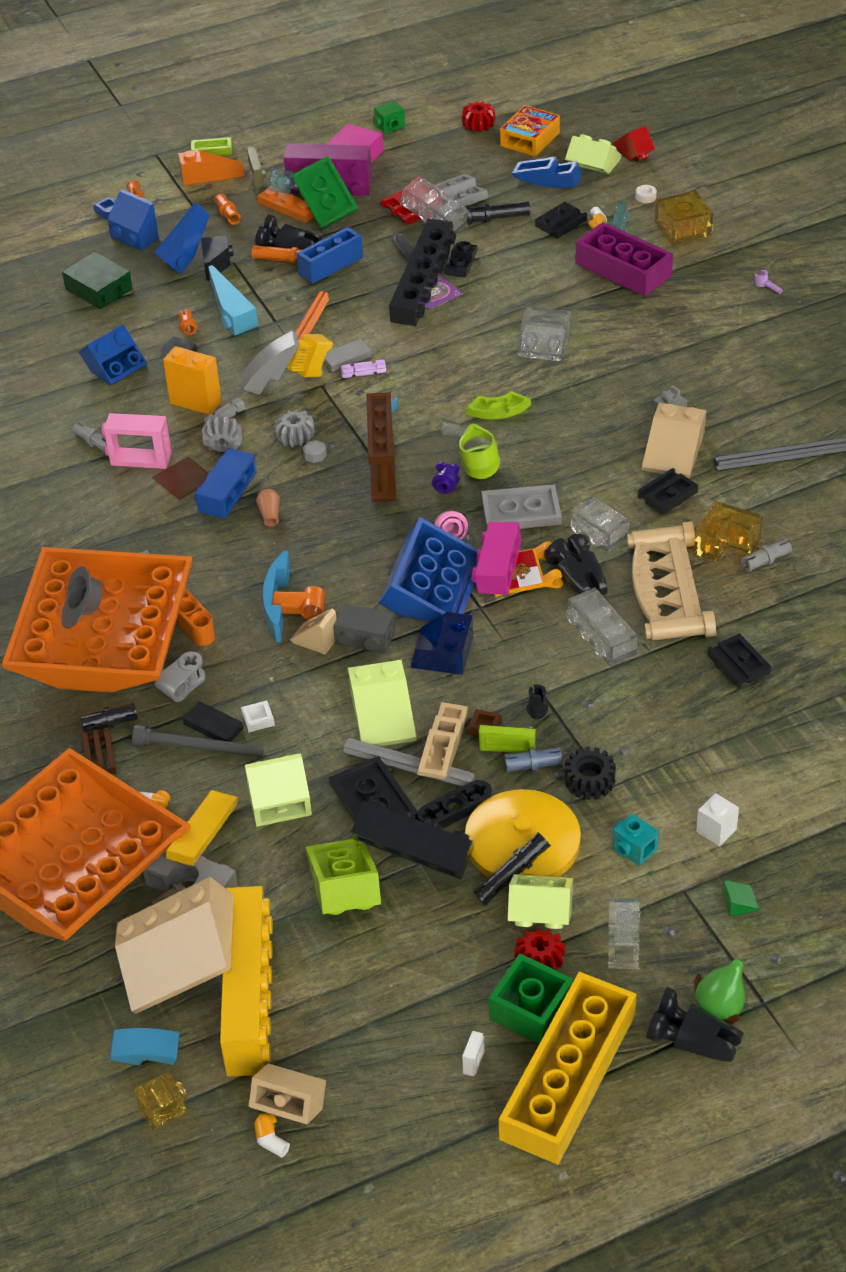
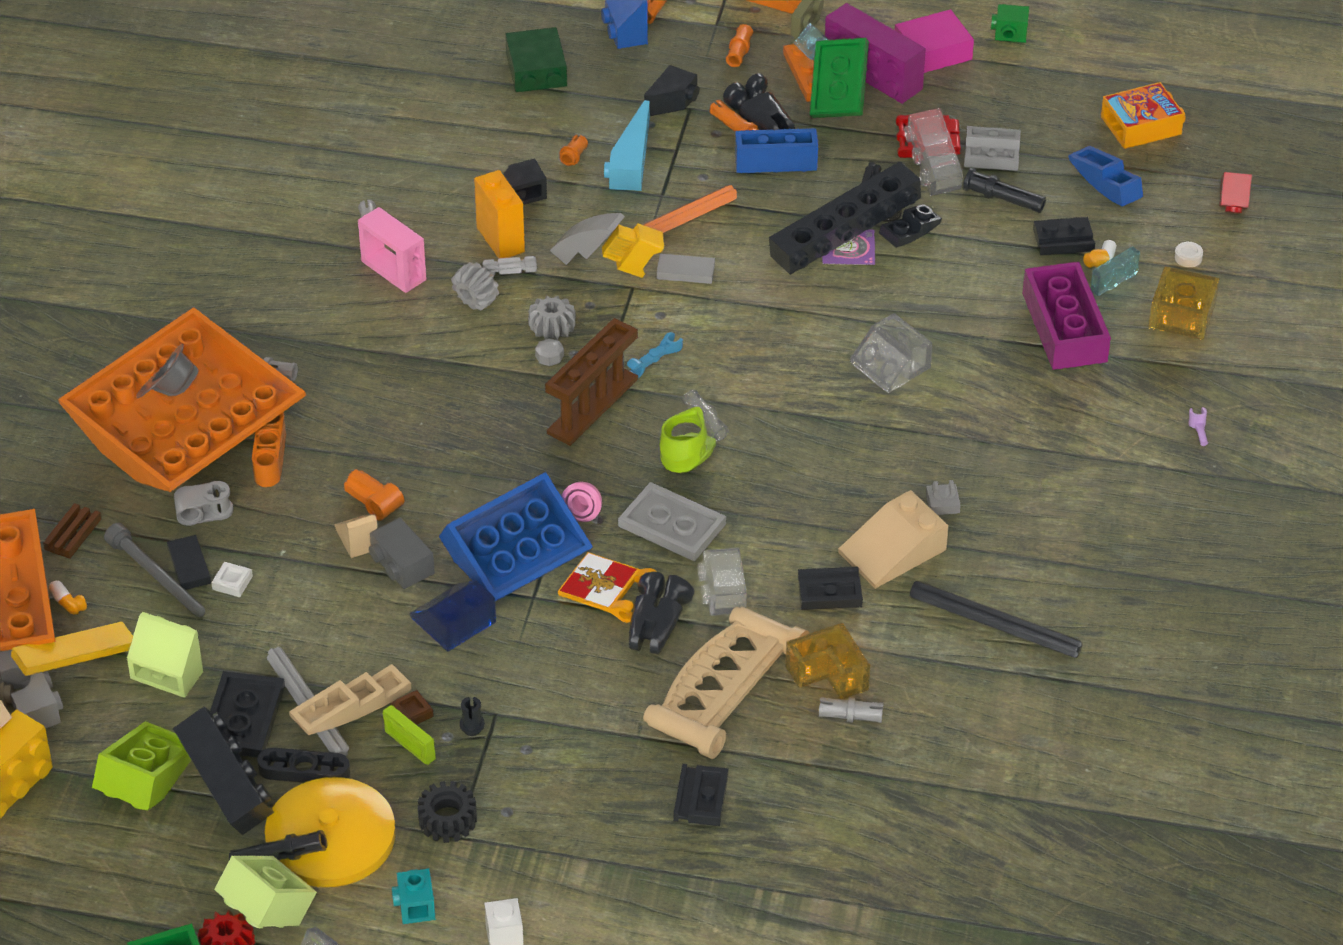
camera: 35 degrees right, 0 degrees up
blue slope [79,324,148,385] -> none
black pin [80,703,138,732] -> none
reddish brown sticker [152,456,209,499] -> none
blue slope [154,202,210,274] -> none
blue brick [195,448,257,519] -> none
nougat cone [256,489,280,527] -> none
dark azure slope [263,551,291,642] -> none
lavender axle [341,359,386,379] -> none
yellowish green slope [348,660,417,746] -> none
dark purple brick [432,462,460,494] -> none
red gear [461,101,495,132] -> none
lime tile [466,391,531,419] -> none
dark pink brick [472,521,522,595] -> none
sand blue pin [504,747,562,772] -> none
yellowish green slope [565,134,622,174] -> none
clear brick [566,588,638,666] -> none

